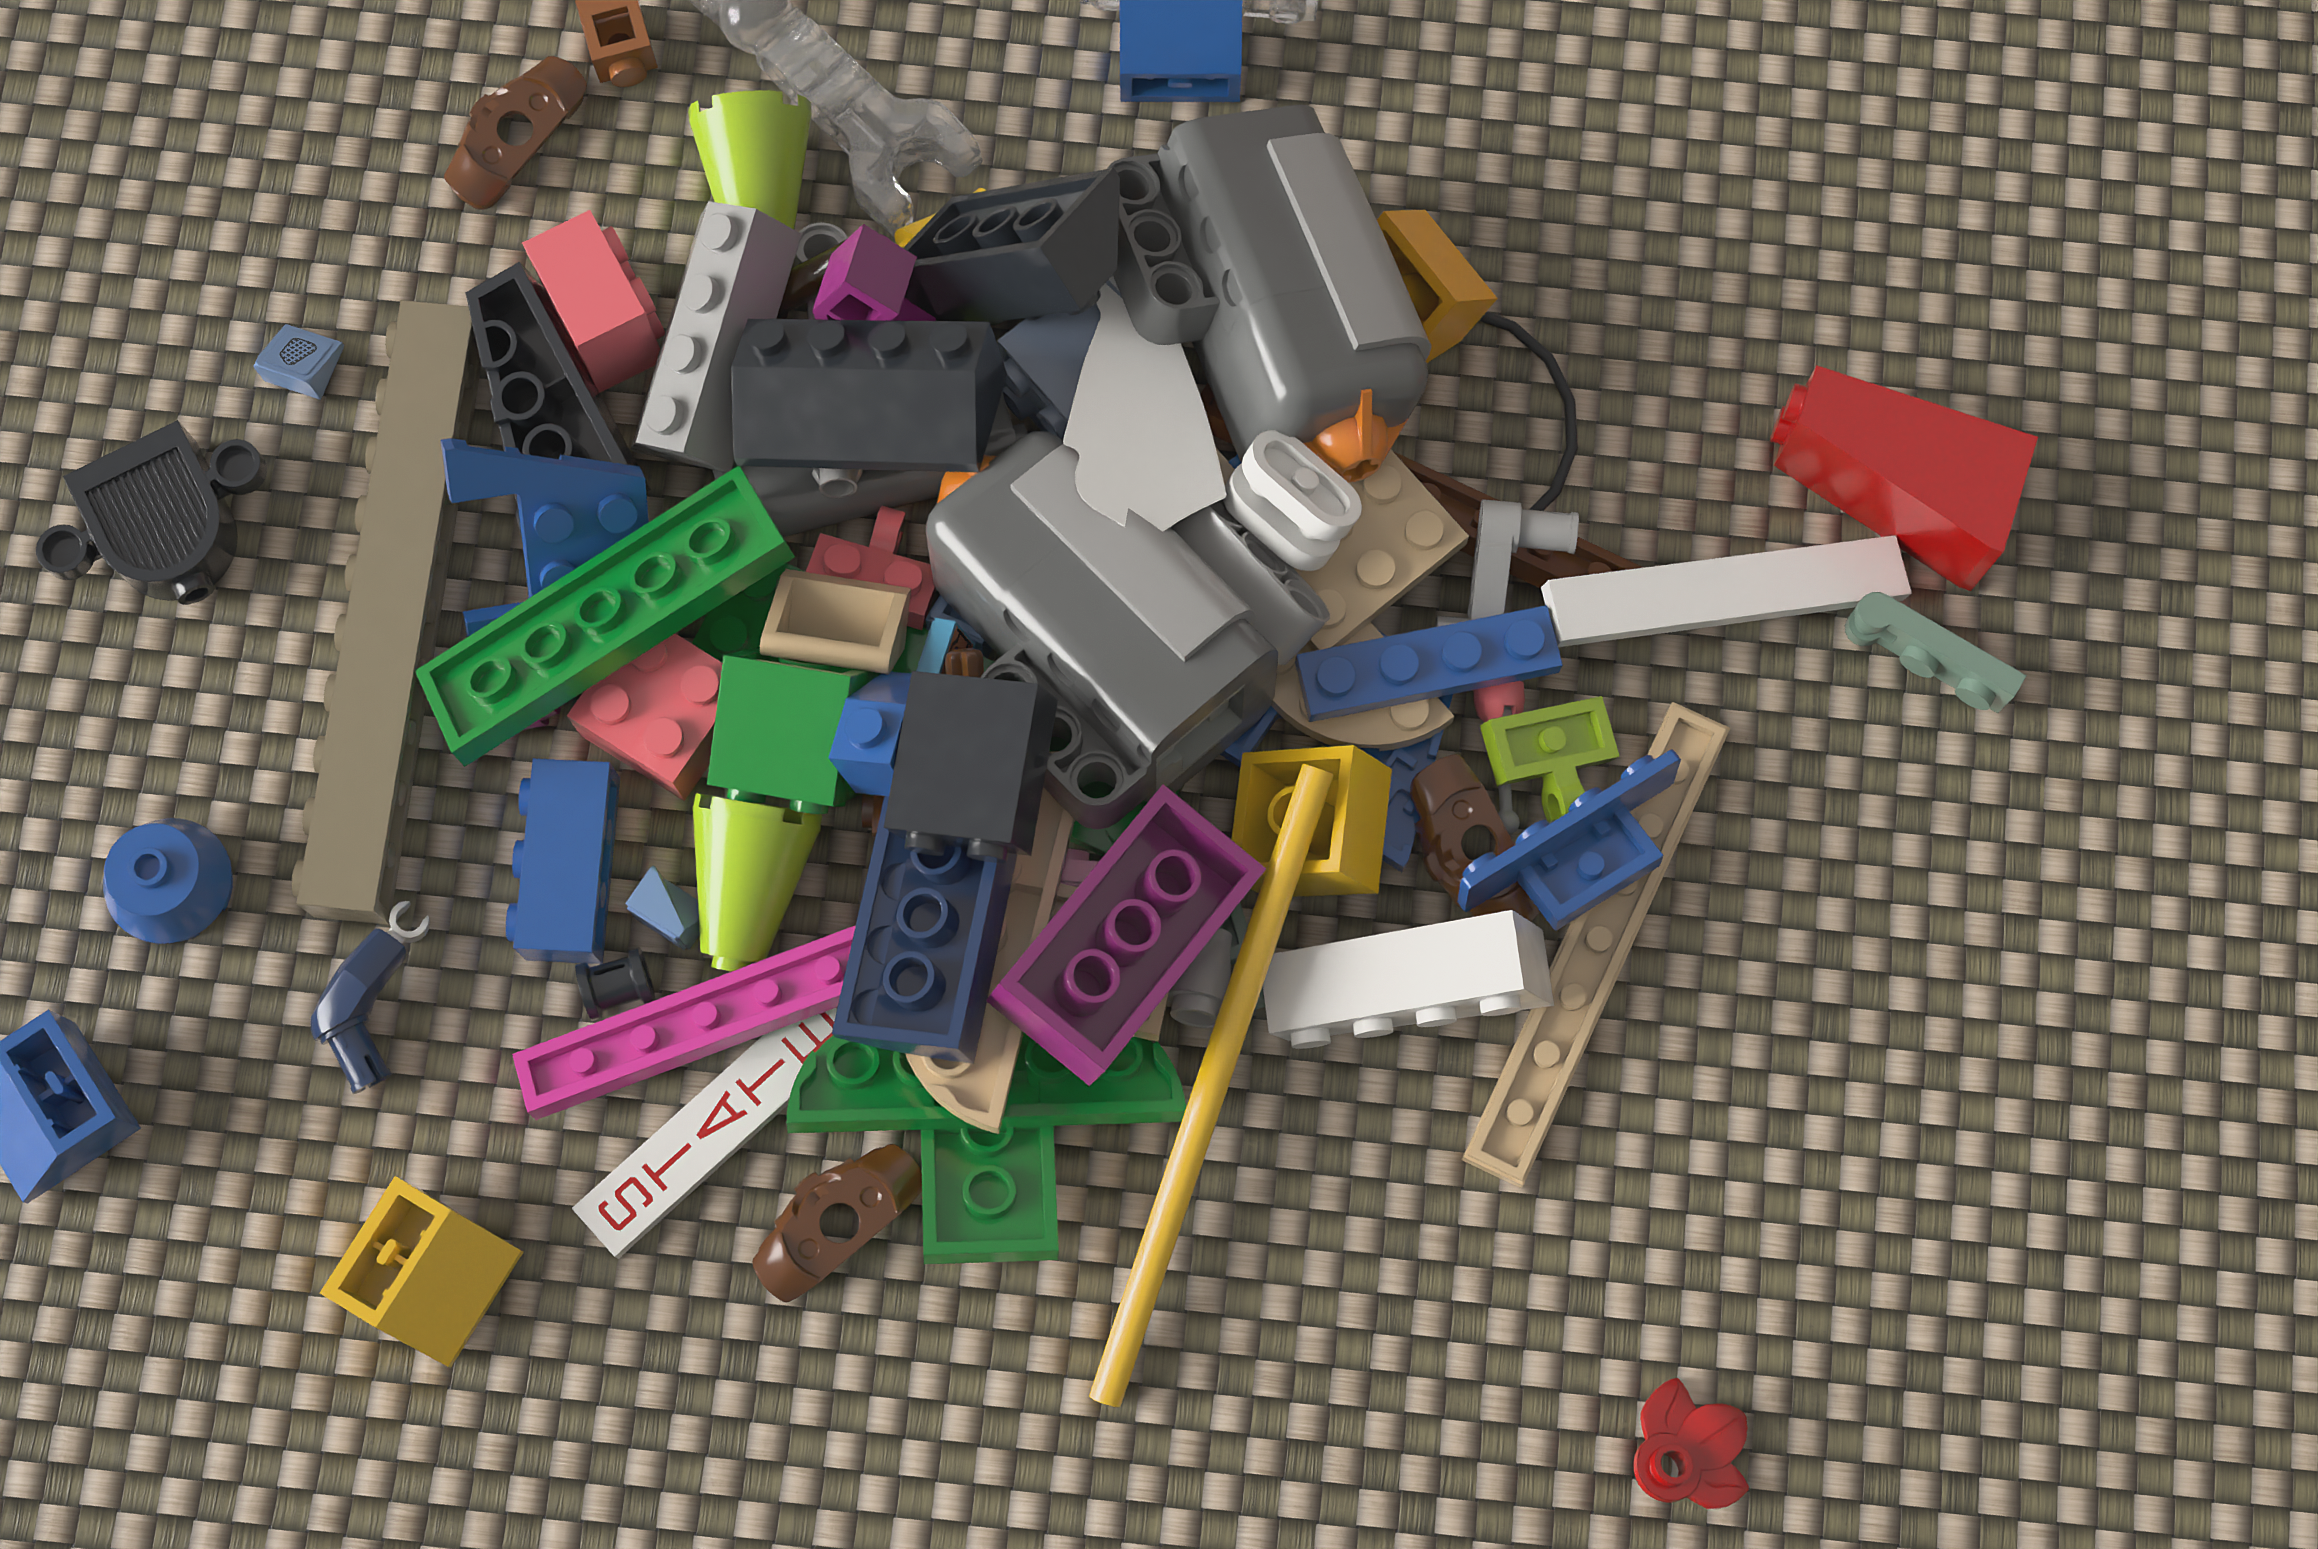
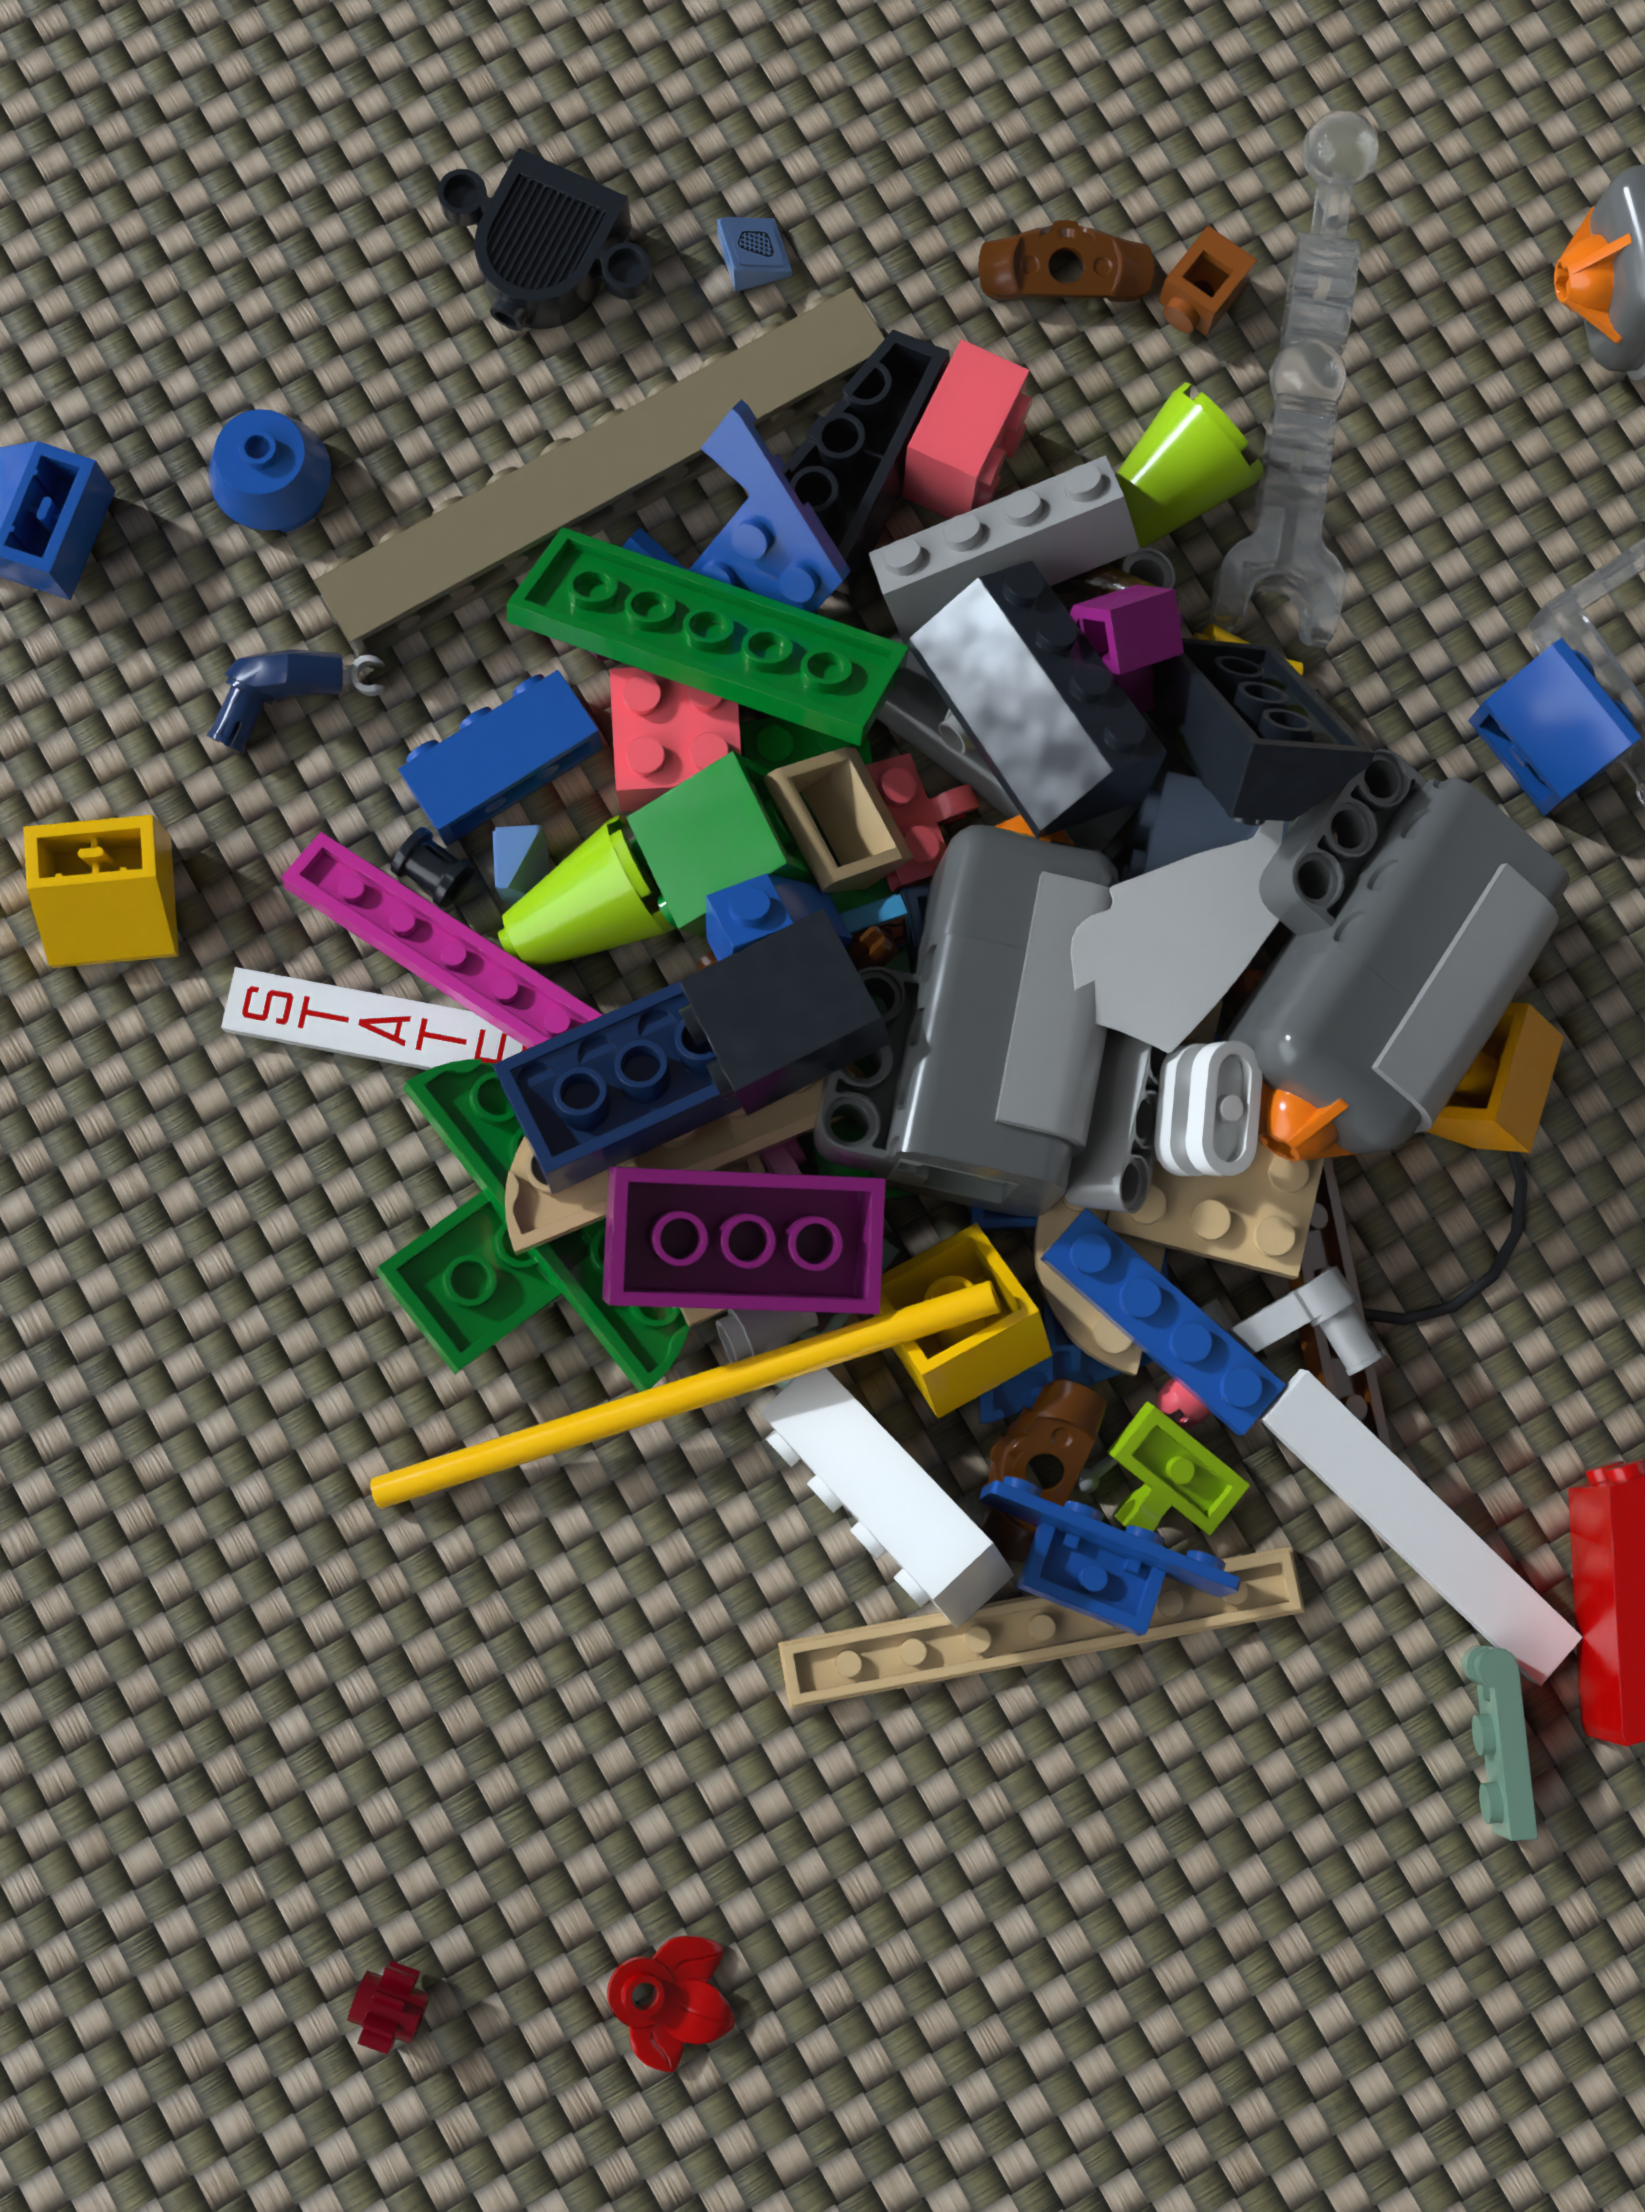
camera: 50 degrees right, 5 degrees up
reddish brown piece [752,1144,922,1302] -> none

